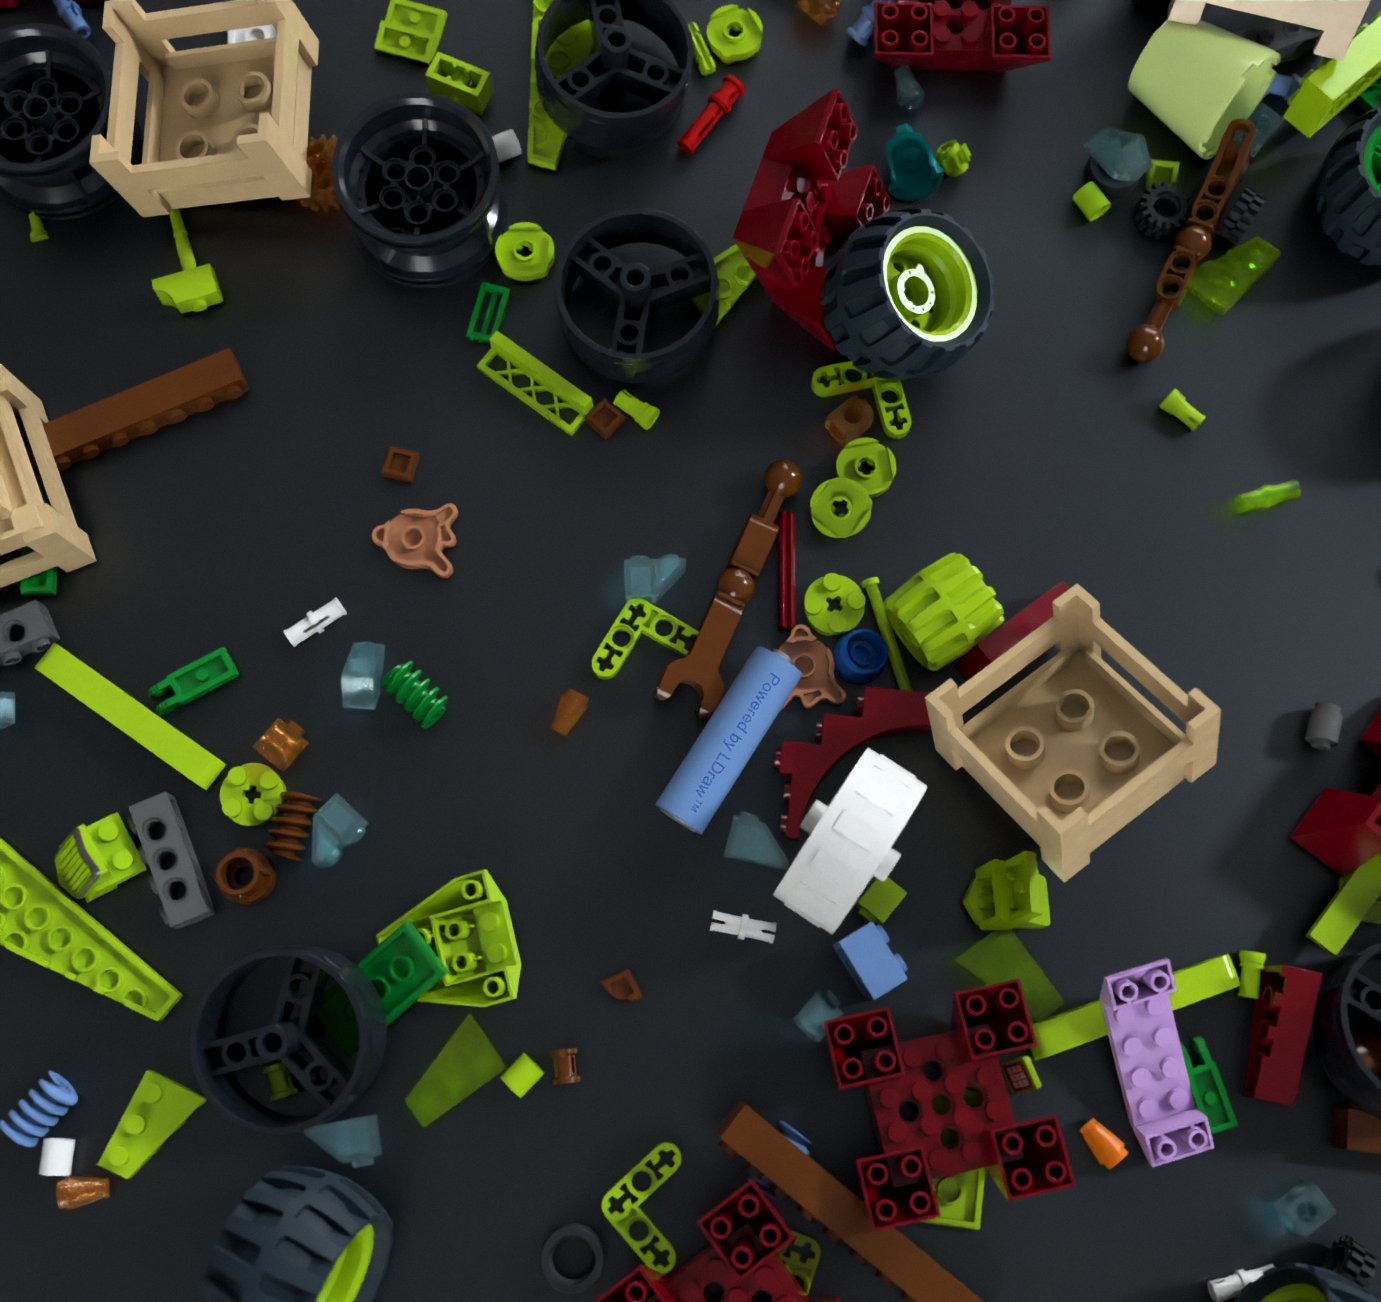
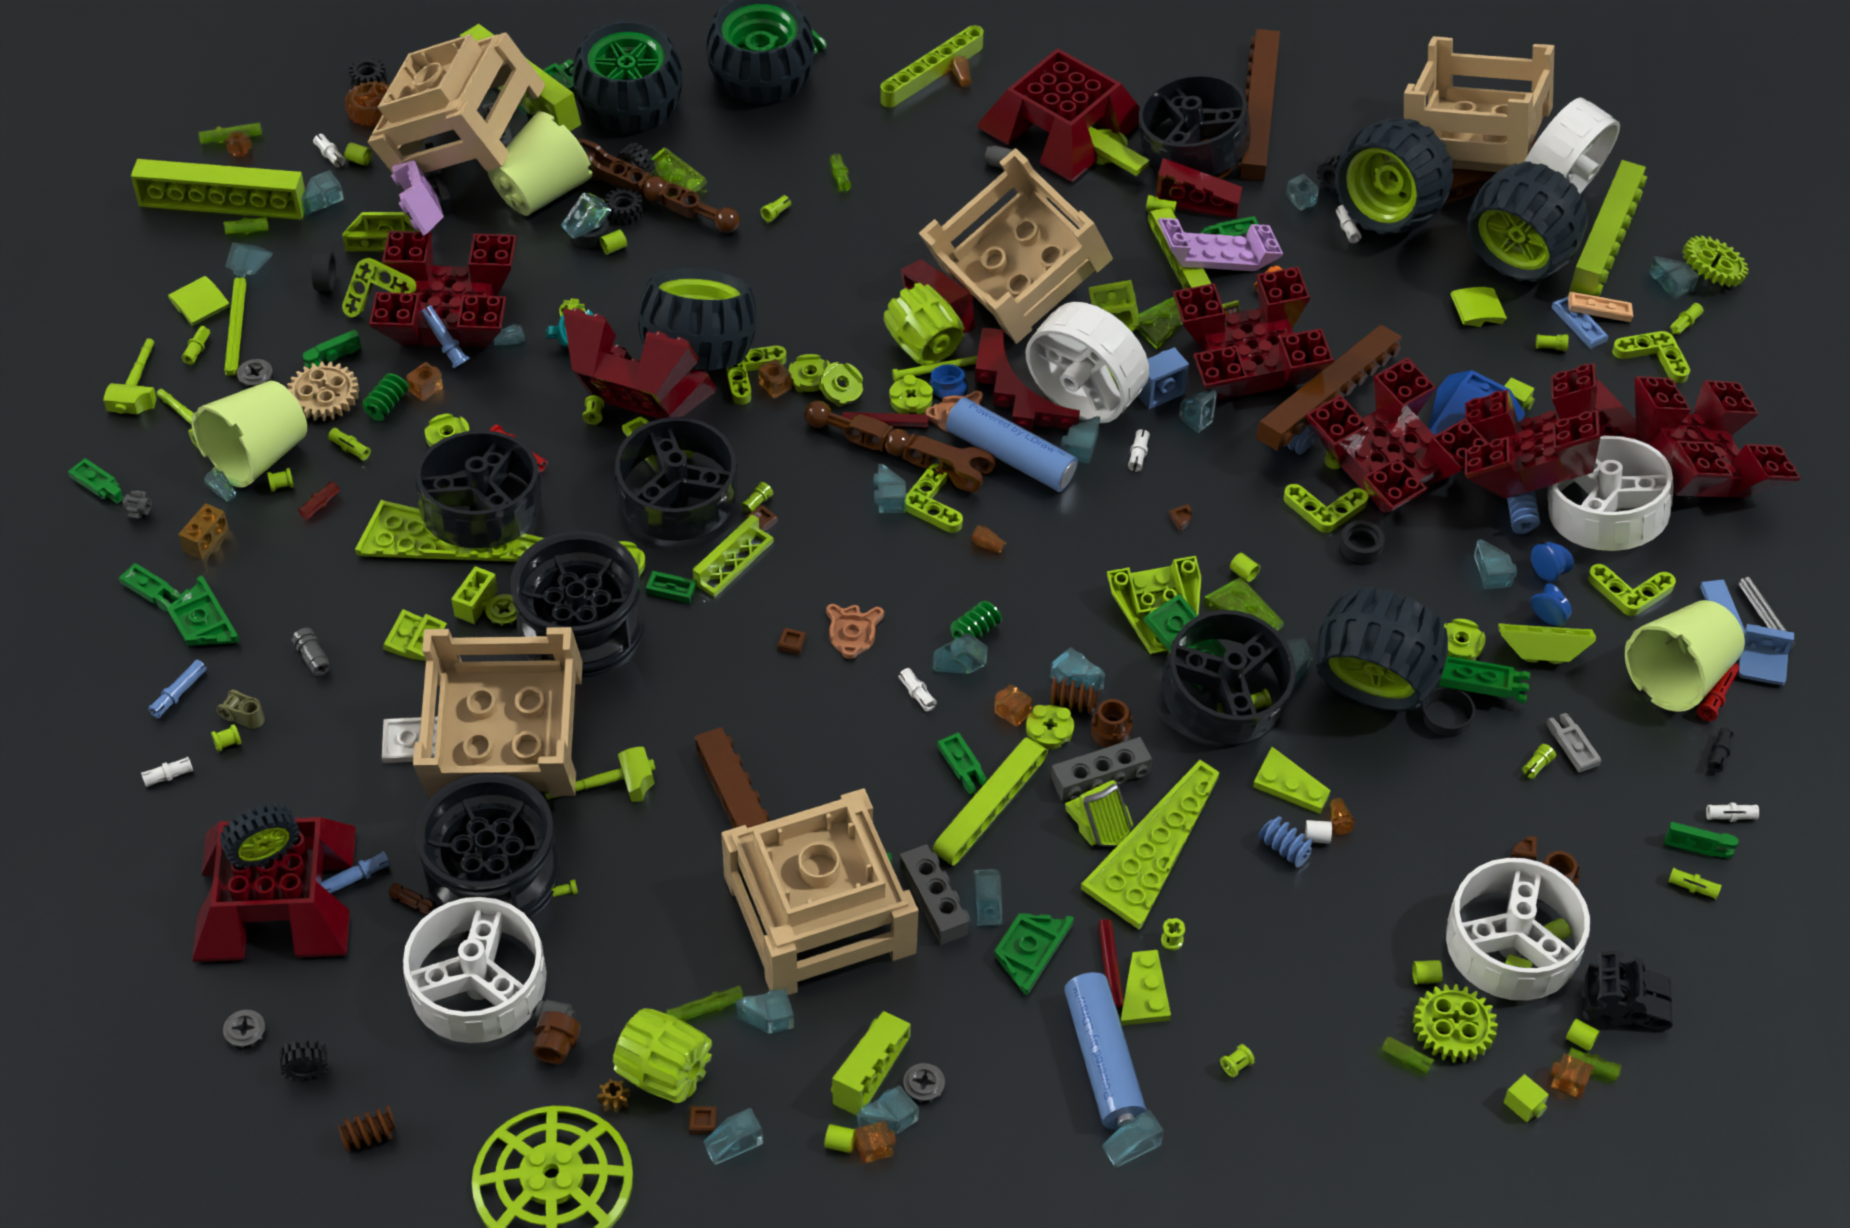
camera: 85 degrees left, 25 degrees down
reddish brown bush [549,1048,581,1085] -> none

